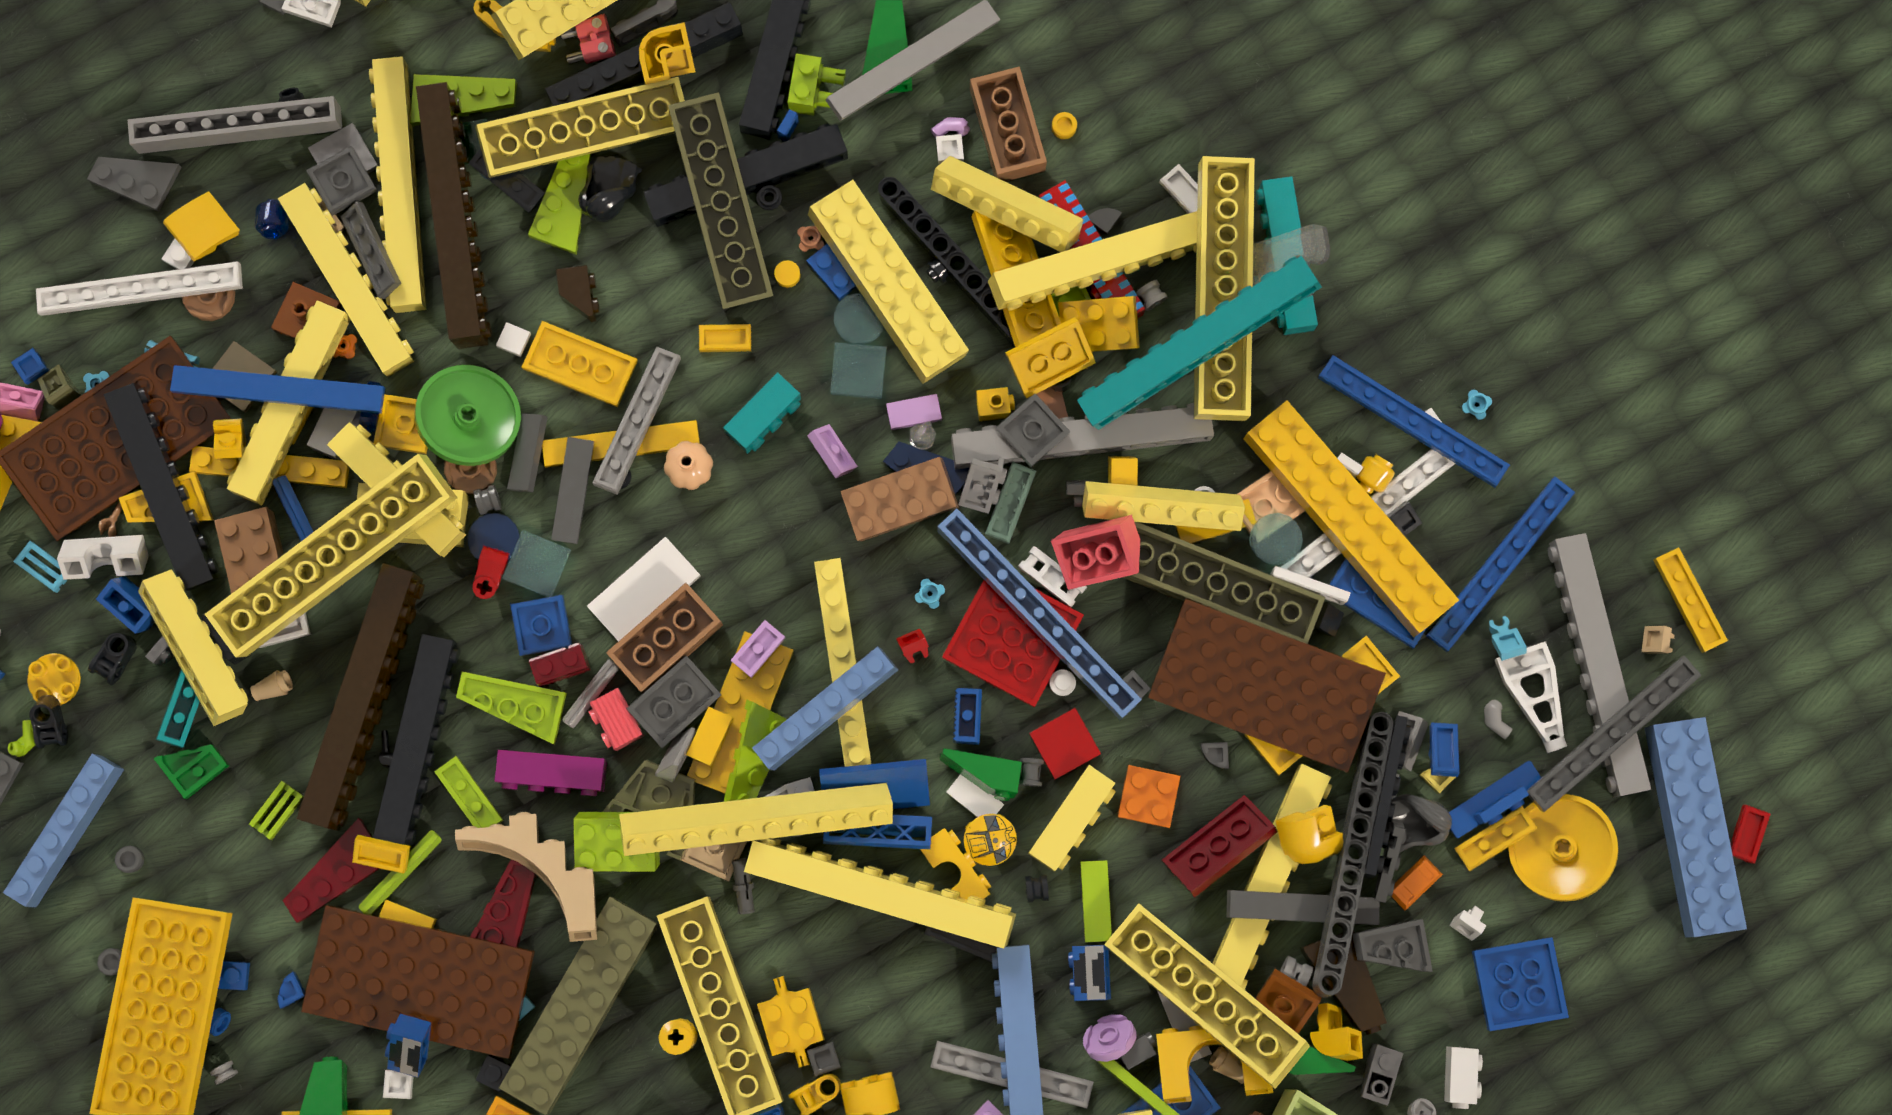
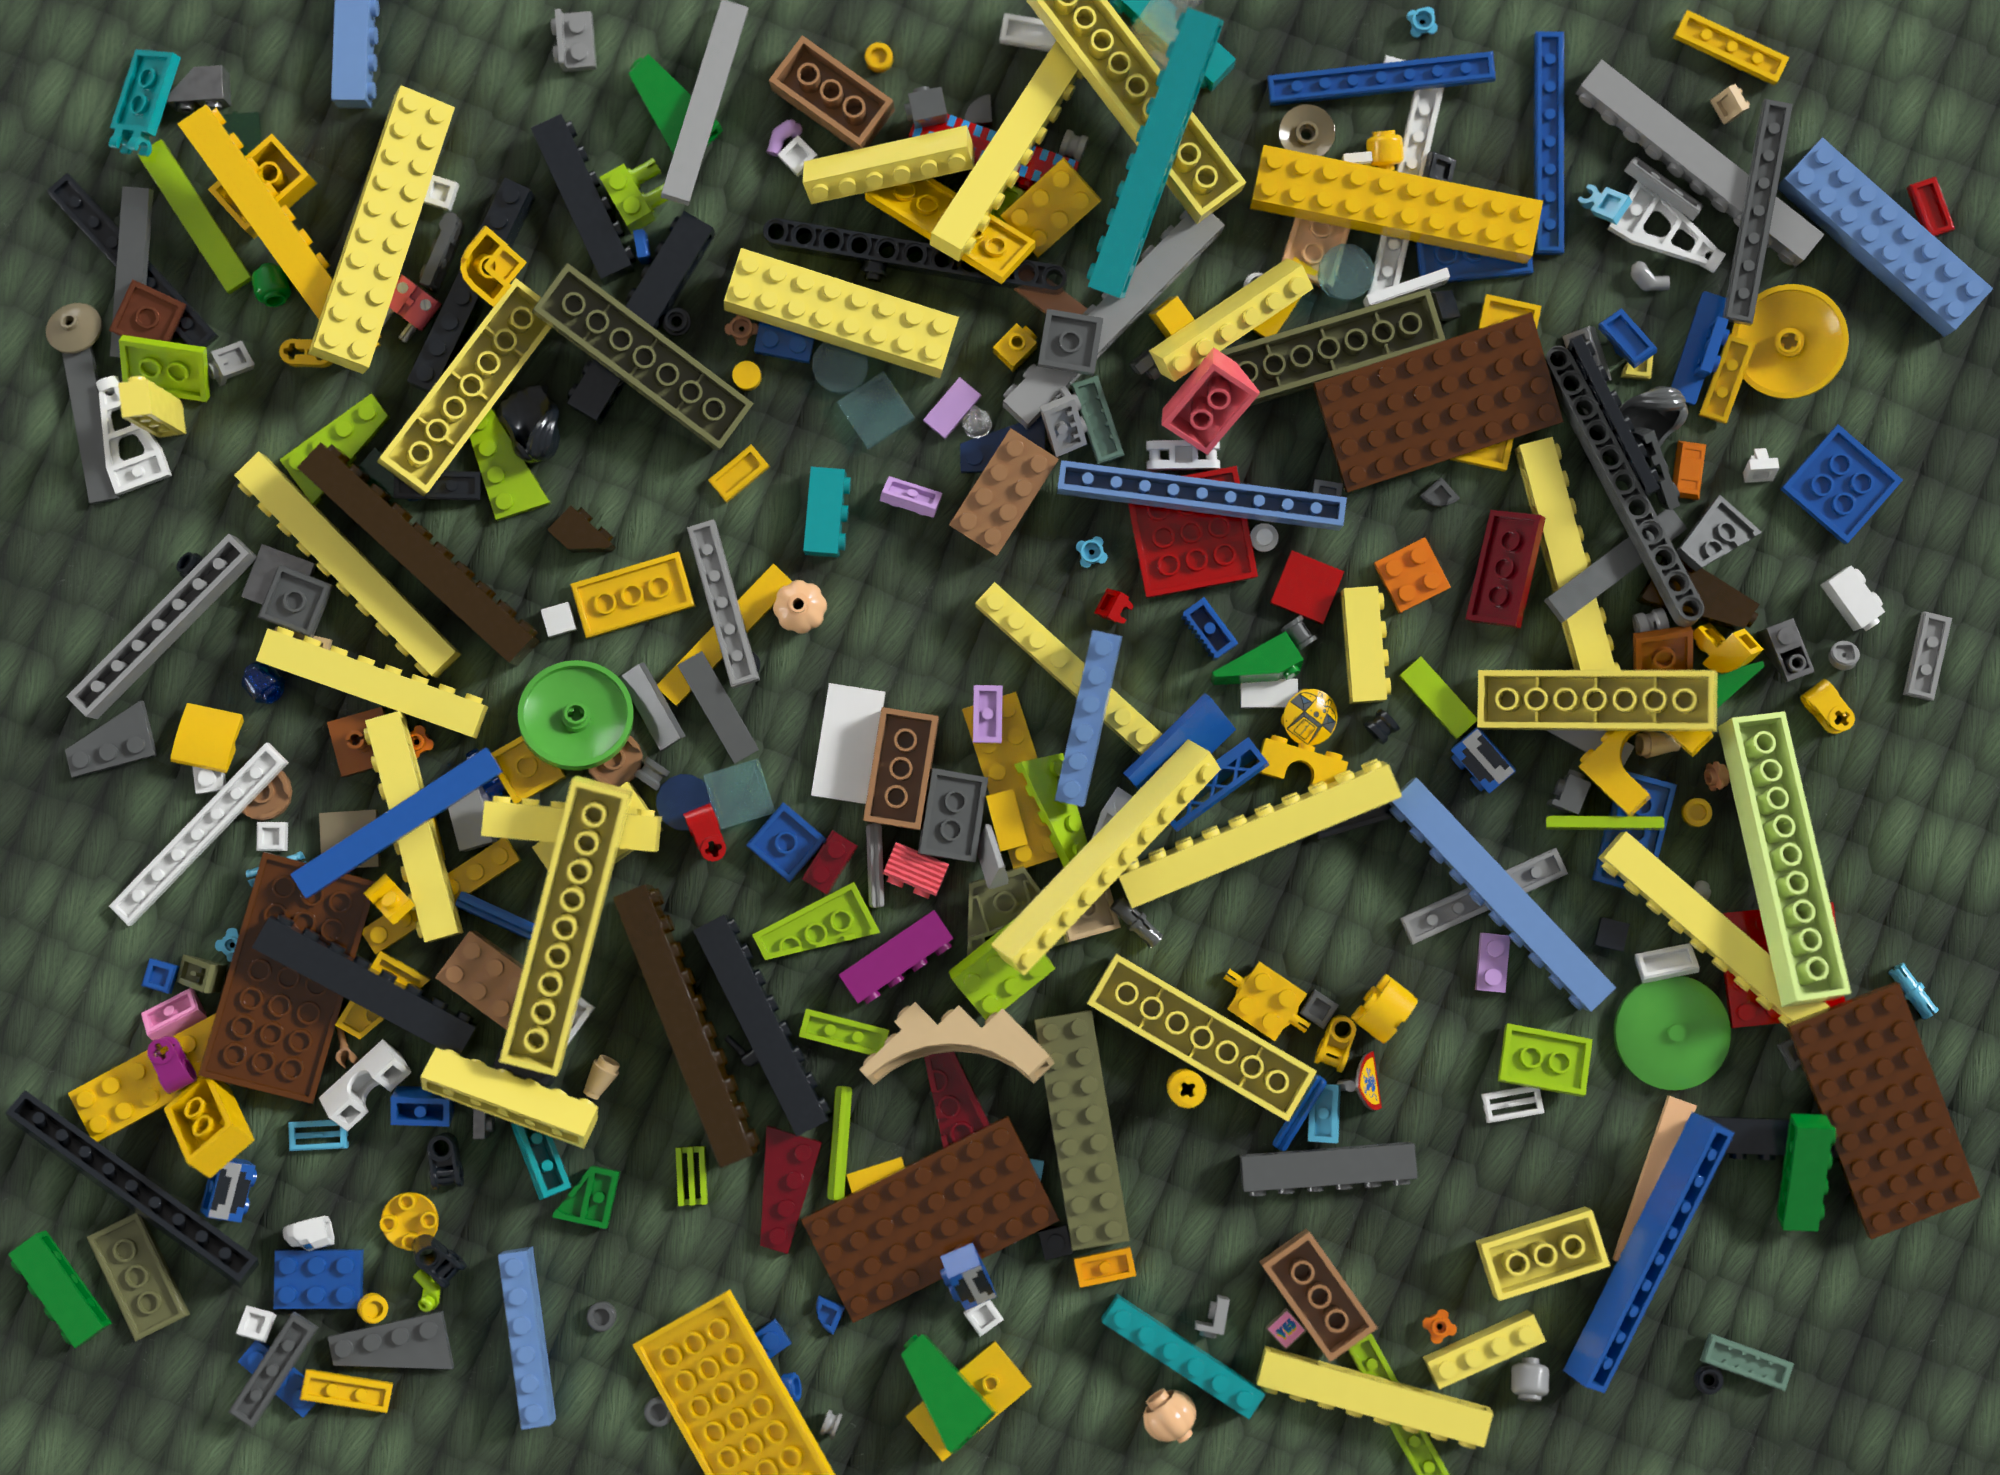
camera: 30 degrees left, 5 degrees up
dark grey tile [341,201,401,299] -> none
yellow tile [352,835,410,874] -> none
yellow plate [1005,317,1096,398] -> none
lavender tile [1083,1014,1136,1062] -> none
yellow brick [1275,805,1344,864] -> none
none -> white tile [256,822,288,851]
none -> dark grey brick [904,86,948,129]
none -> dark tan dish [1279,104,1335,156]
none -> light grey tile [1624,157,1703,221]

